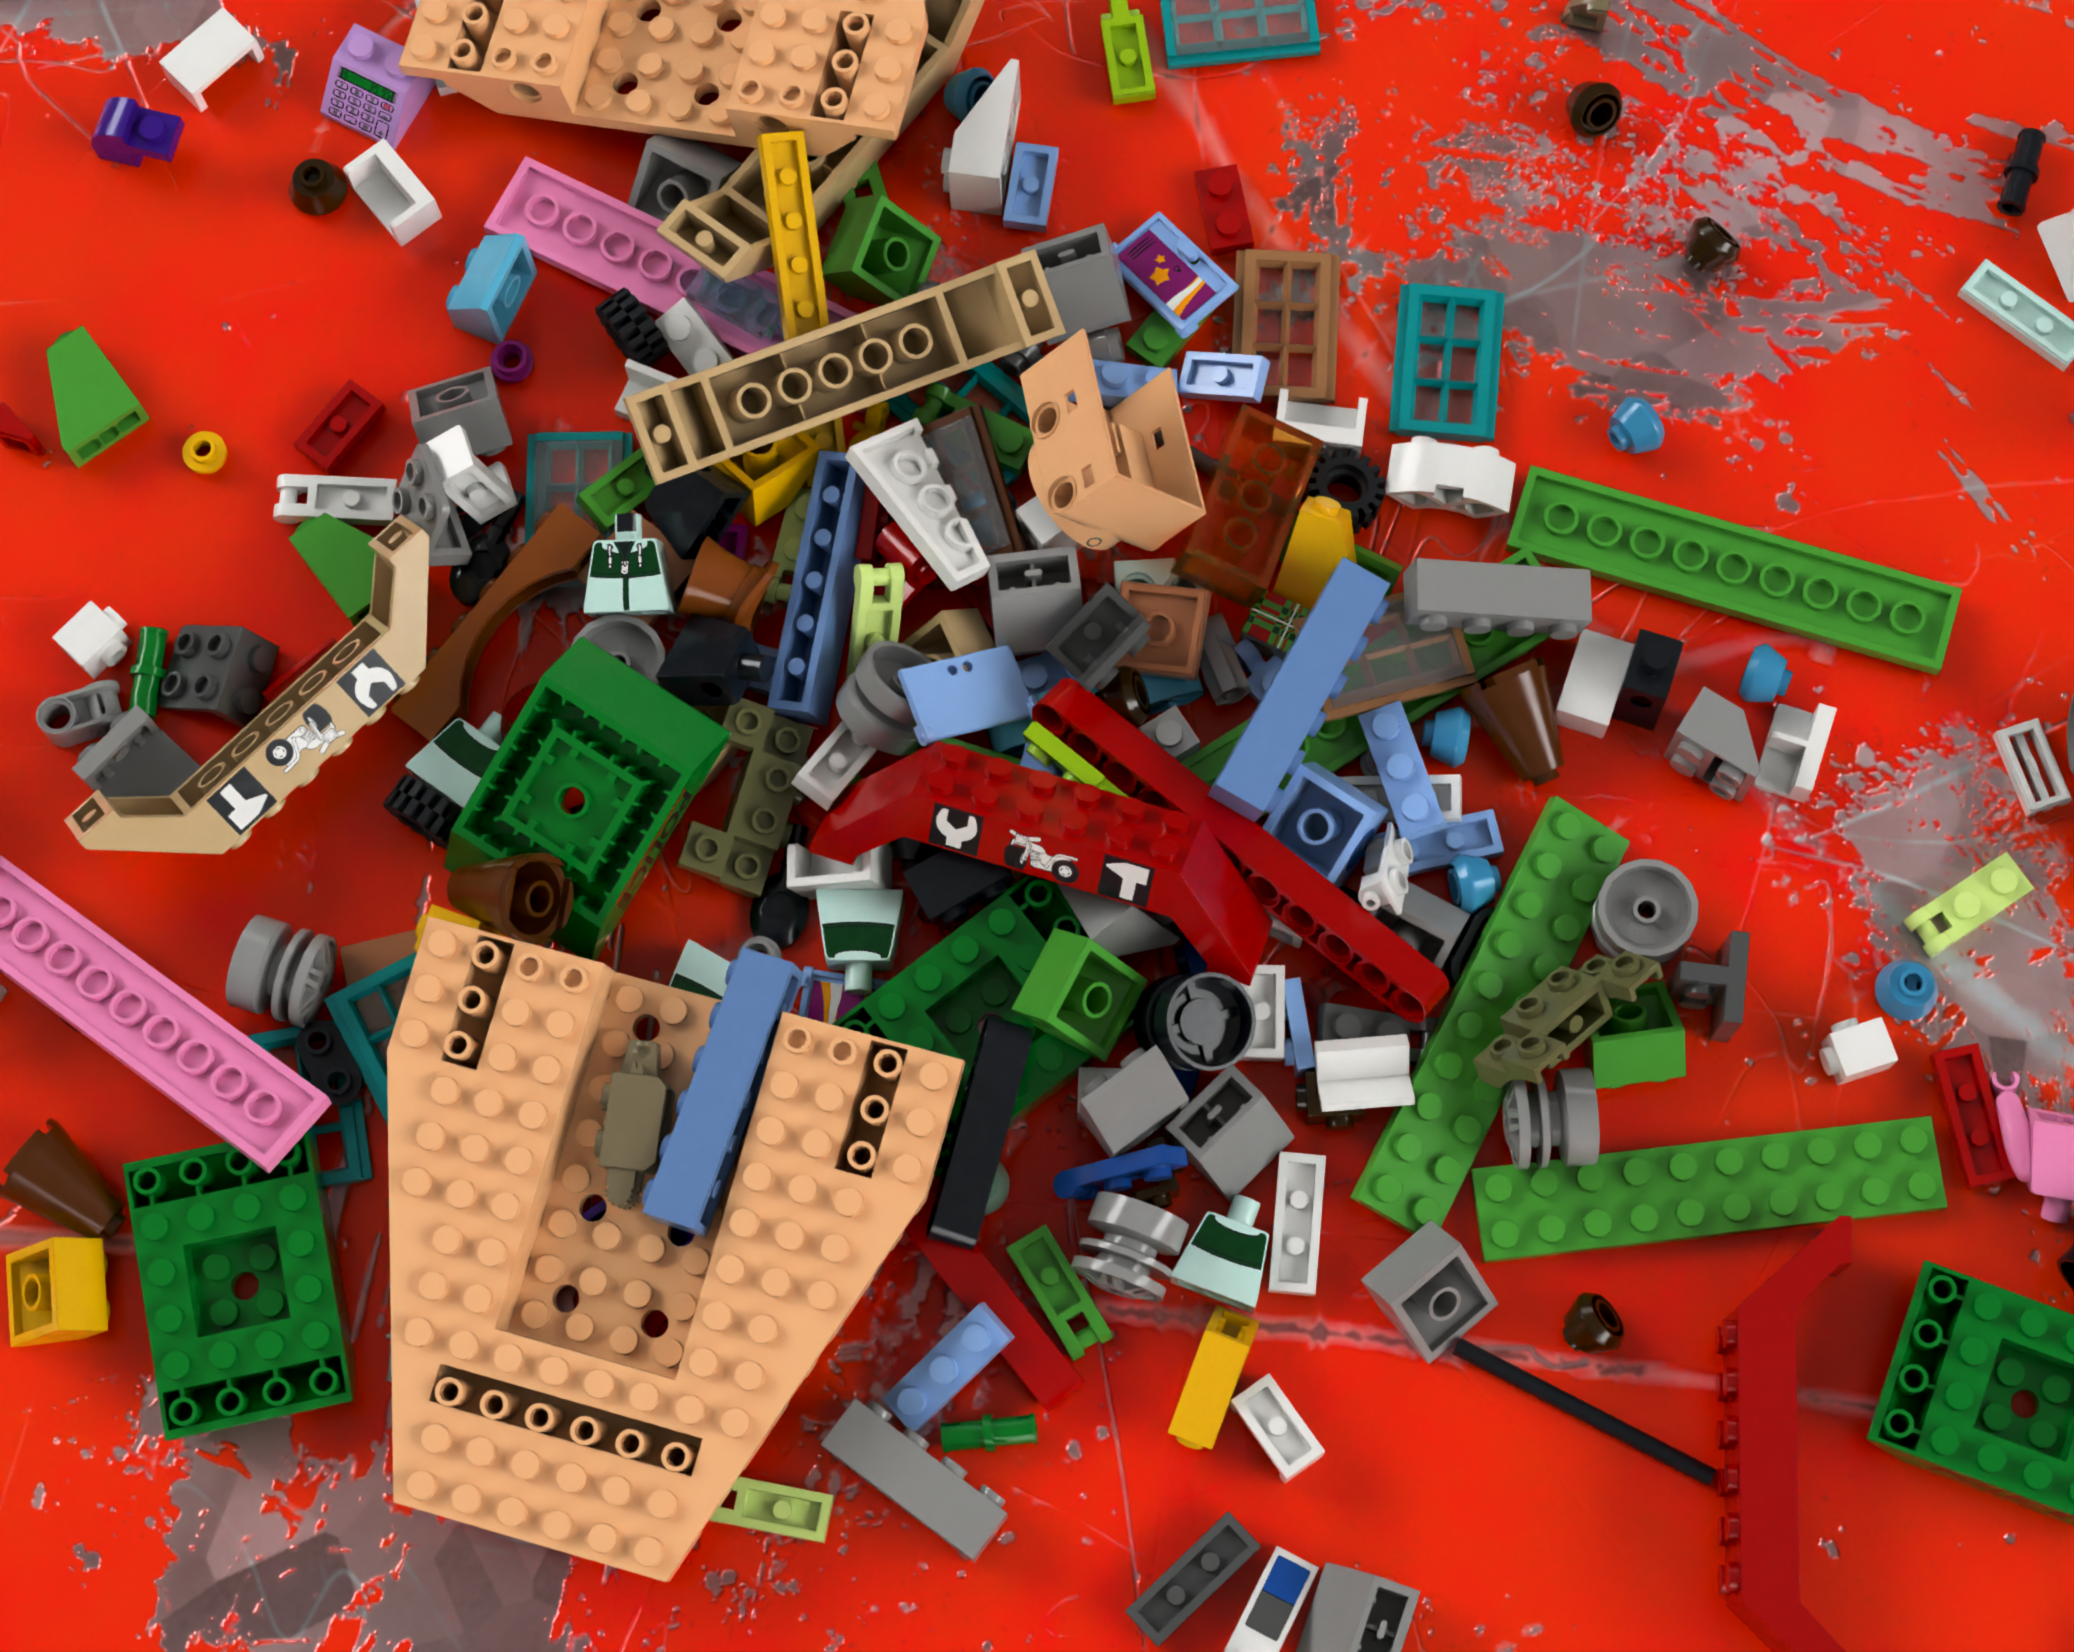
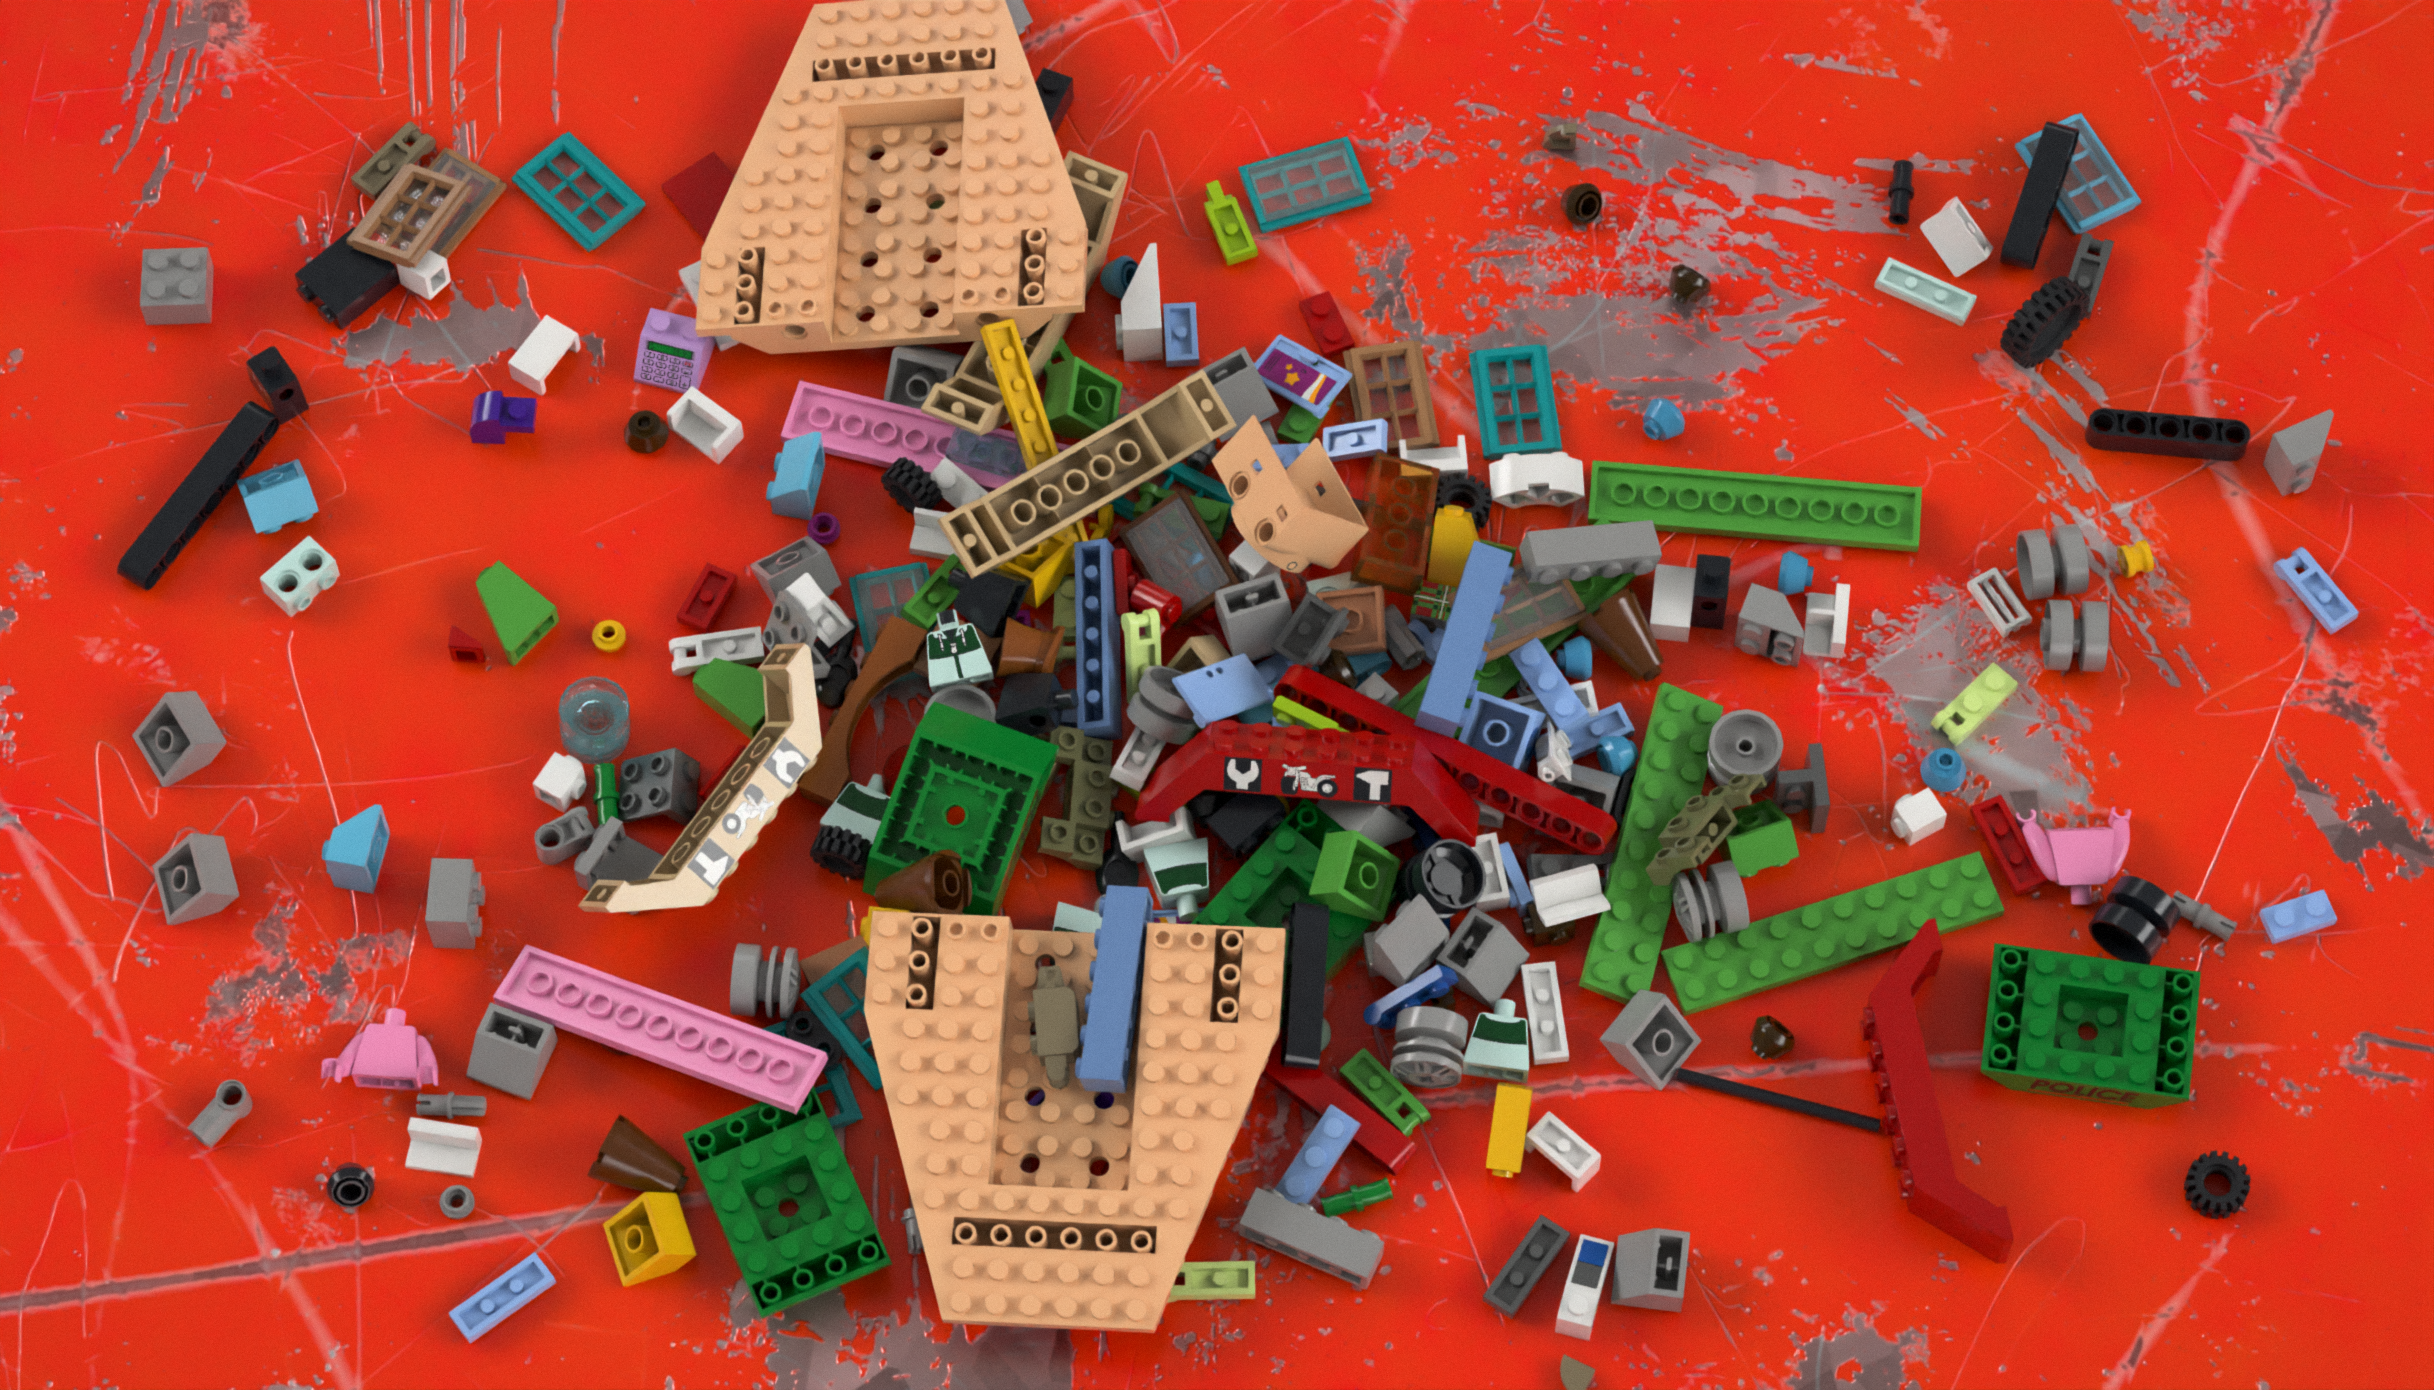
camera: 15 degrees left, 10 degrees down
white wing [845,418,990,592] -> none
none -> clear light blue wheel [558,676,631,764]

